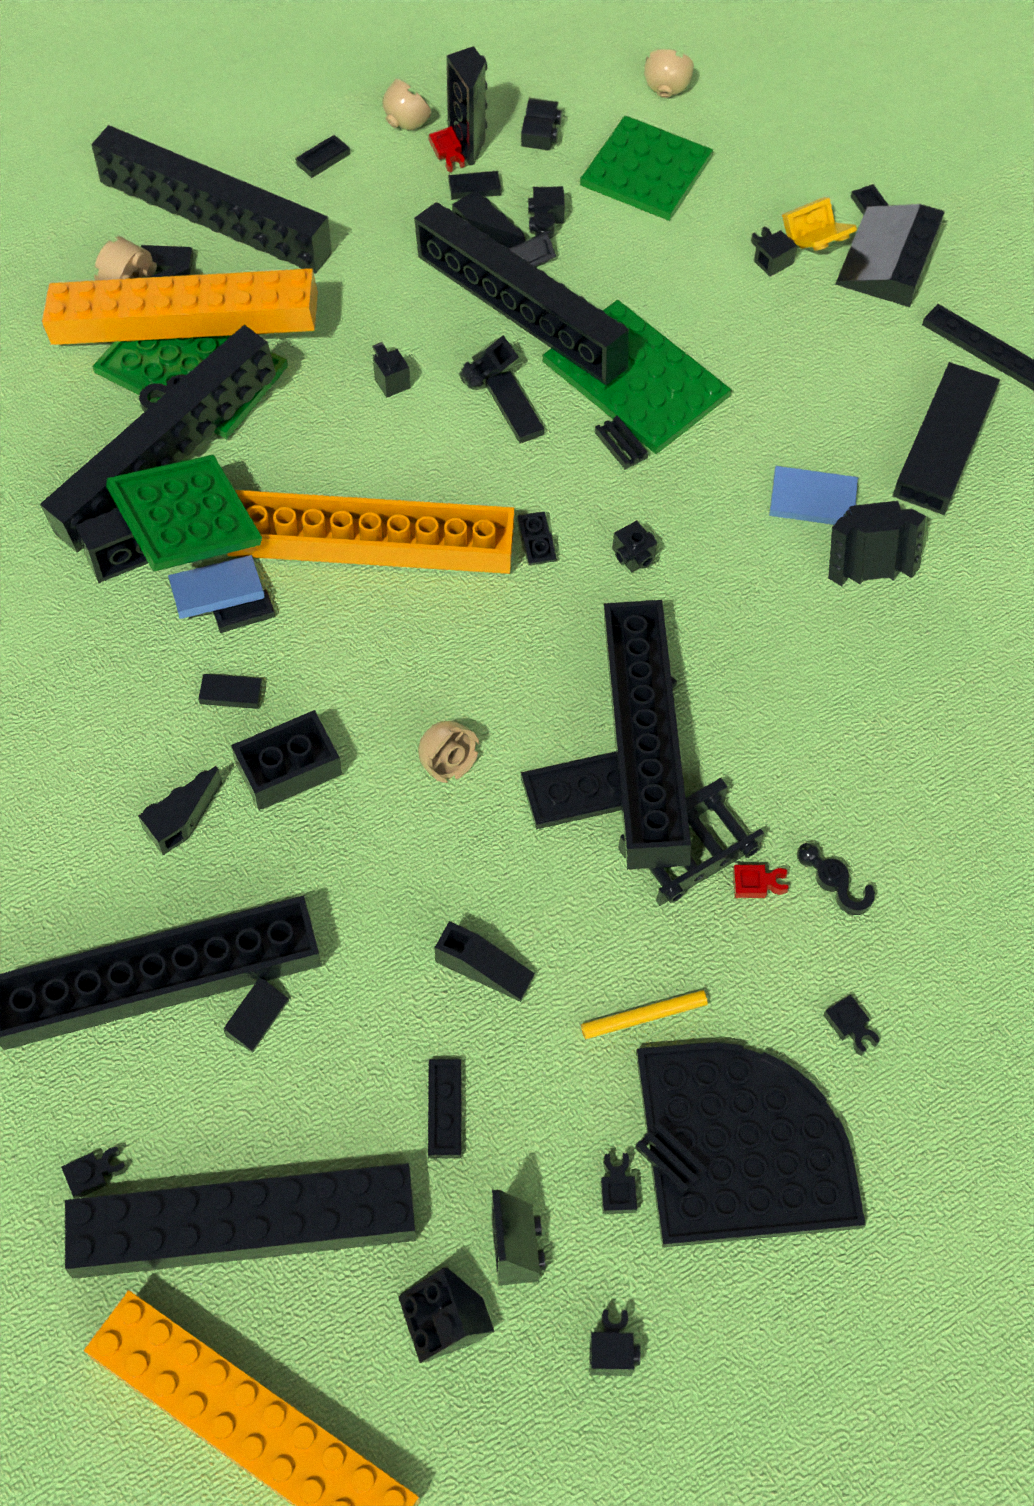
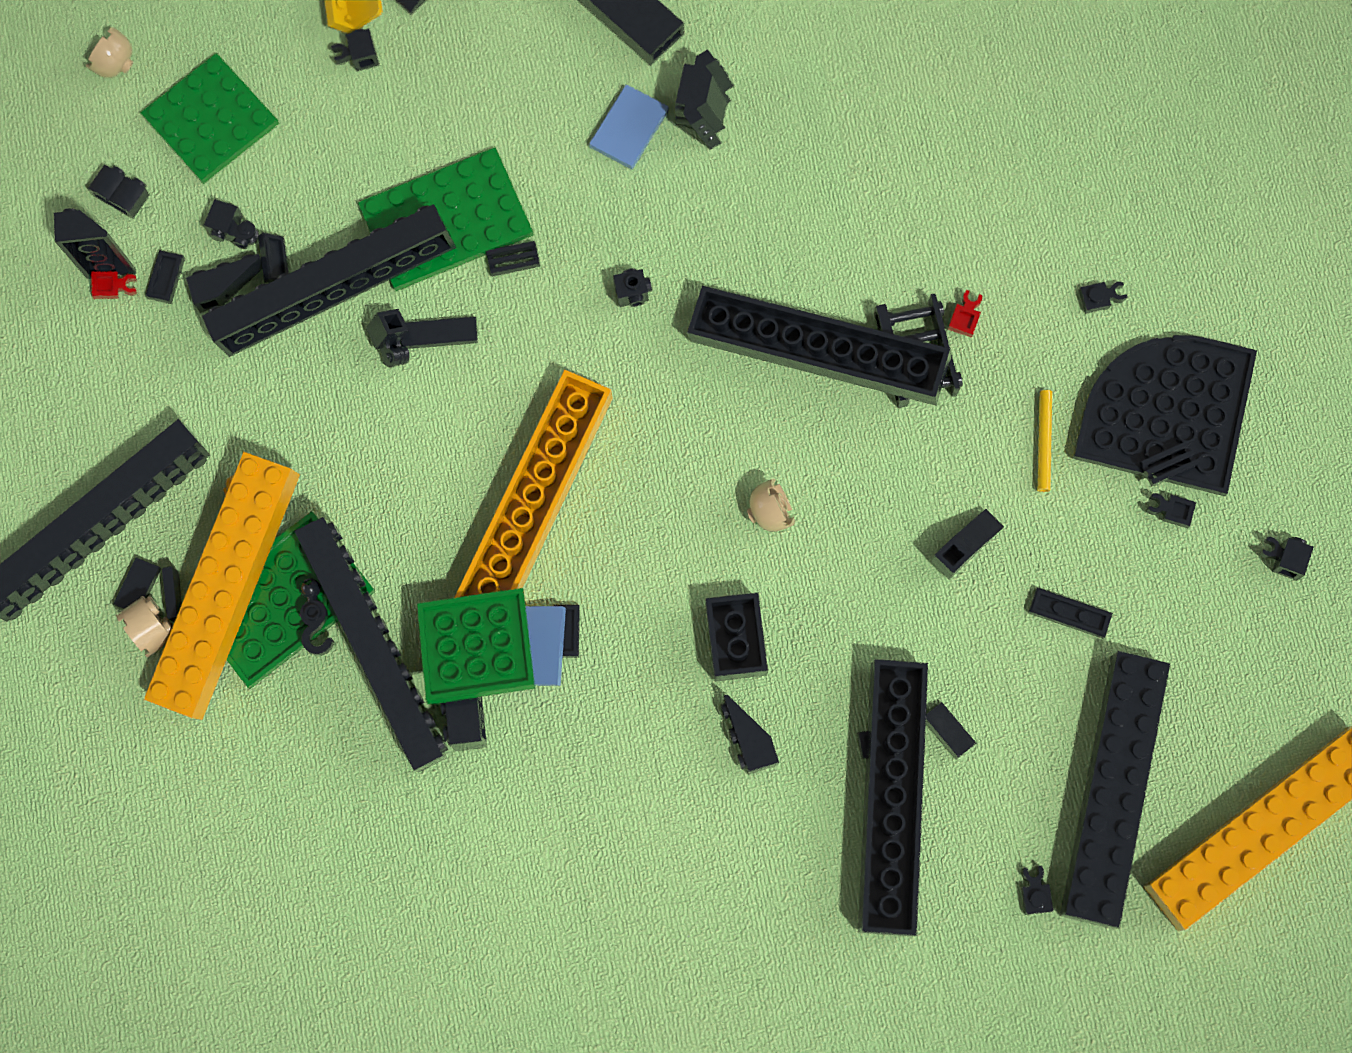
camera: 65 degrees left, 15 degrees up
black tile [198,674,263,709] -> none
black tile [295,135,350,178] -> none
black brick [372,342,410,398] -> none
tan cylinder [382,79,431,130] -> none
black slope [398,1267,495,1363] -> none
slope [491,1190,546,1286] -> none
black slope [517,511,557,566] -> none
black tile [521,751,621,830] -> none
black piece [797,843,875,915] -> none

